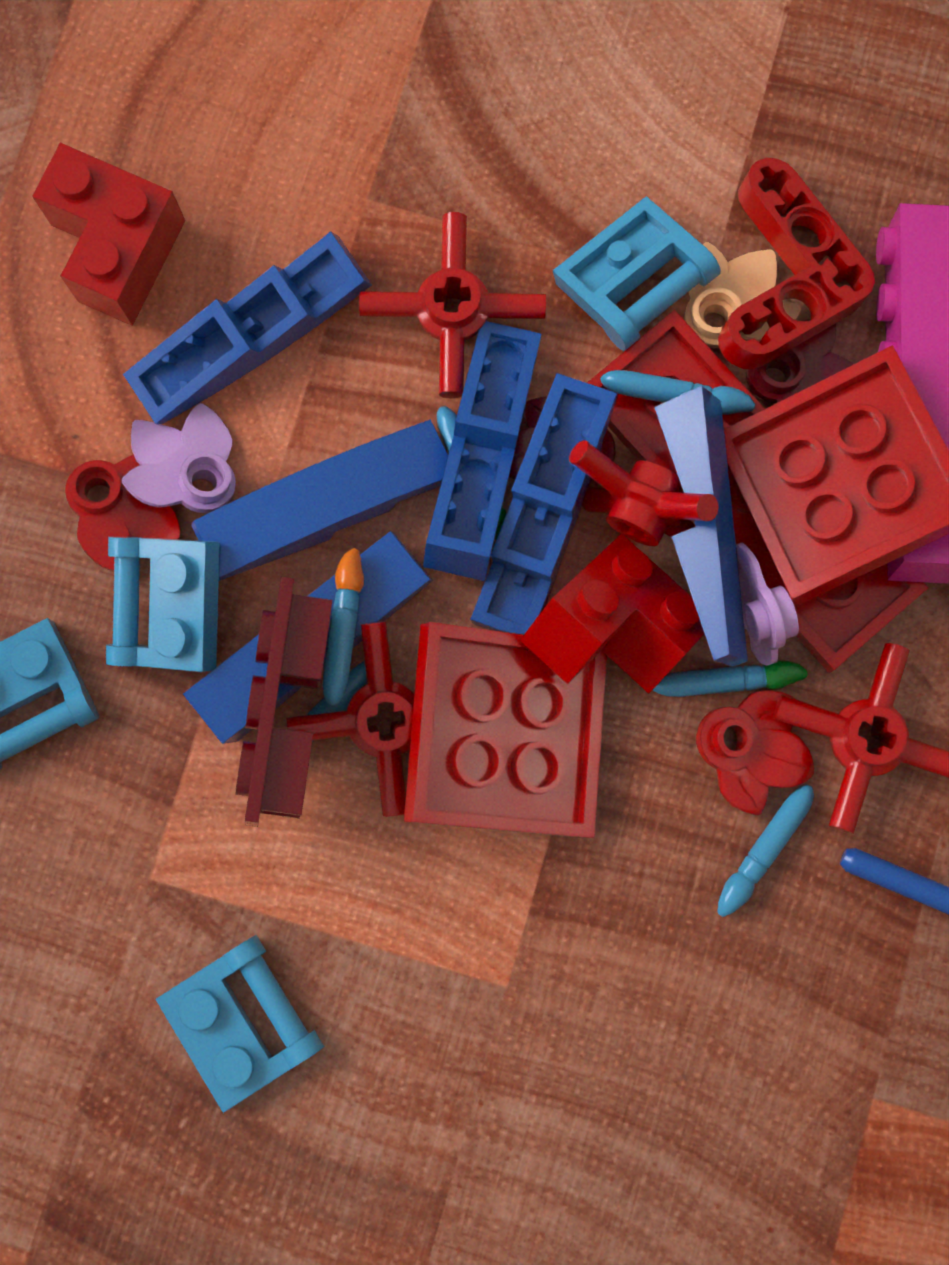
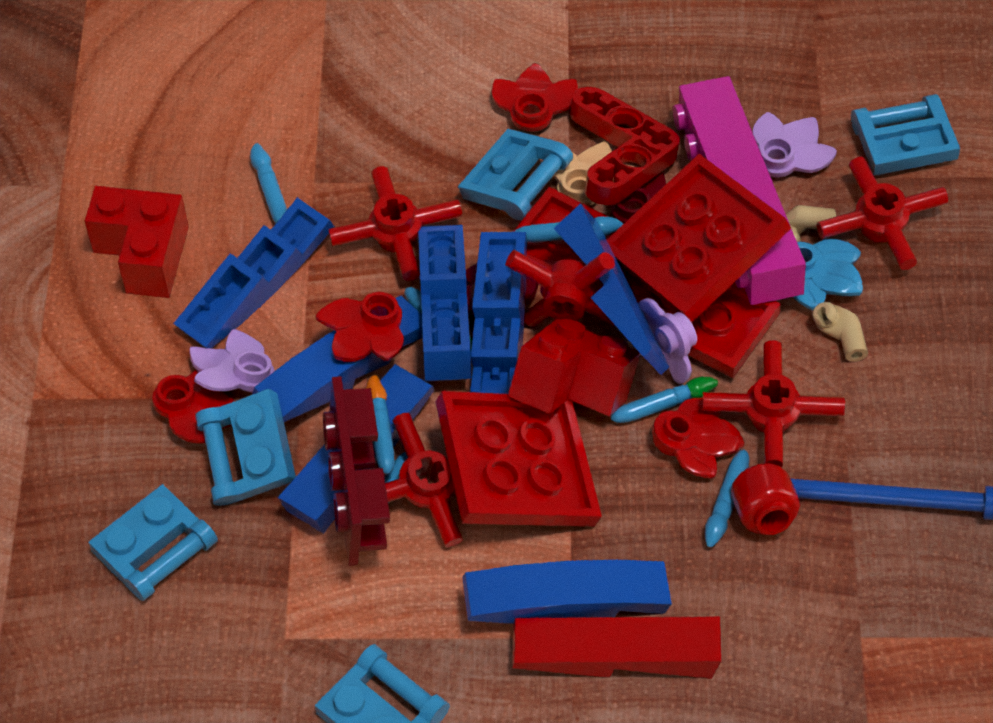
camera: 15 degrees left, 25 degrees down
none -> dark azure piece [250,143,287,224]
none -> red plate [316,292,404,362]
none -> blue slope [462,560,672,624]
none -> red plate [492,63,578,132]
none -> red slope [512,616,721,679]
none -> red head [730,463,800,535]

